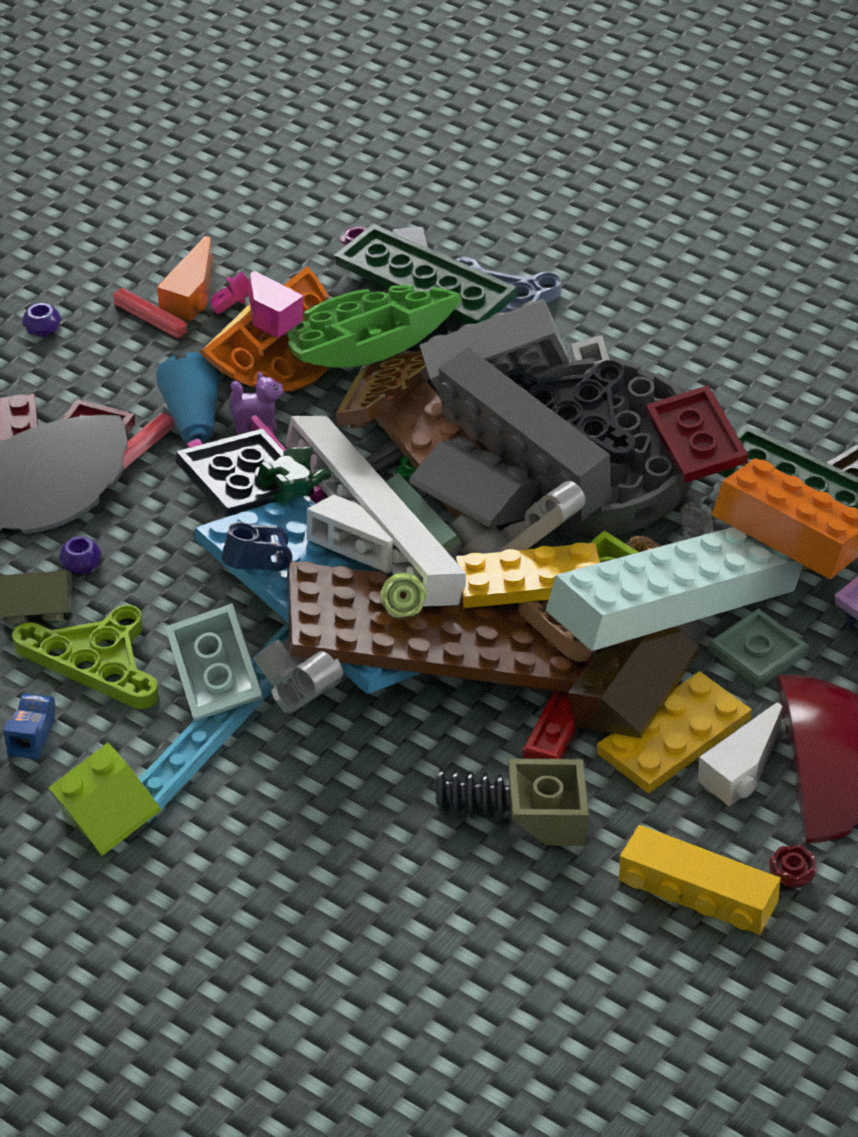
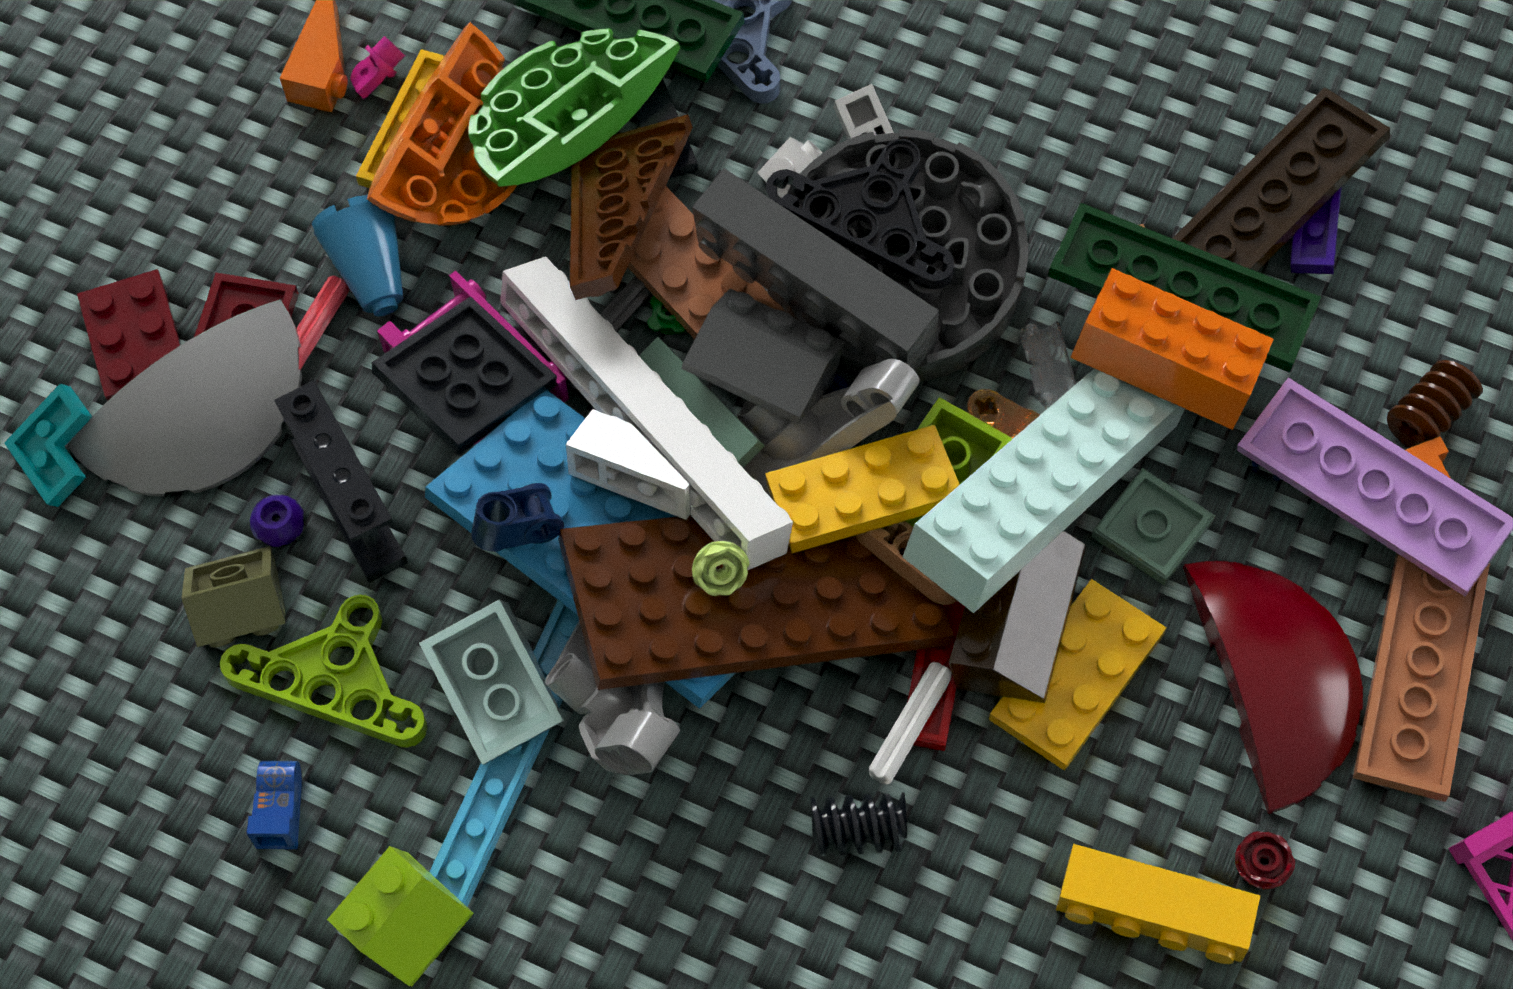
camera: 10 degrees left, 20 degrees up
dark purple plate [22,303,62,337] -> none
coral axle [113,288,187,338] -> none
medium lavender animal [230,371,283,435] -> none
dark pink slope [249,271,303,338] -> none
dark green animal [257,446,331,505] -> none
light grey slope [420,299,571,396] -> none
olive slope [508,759,589,846] -> none
dark red plate [646,385,748,483] -> none
white slope [698,702,783,807] -> none
none -> black fence [274,380,408,583]
none -> white axle [869,662,952,785]

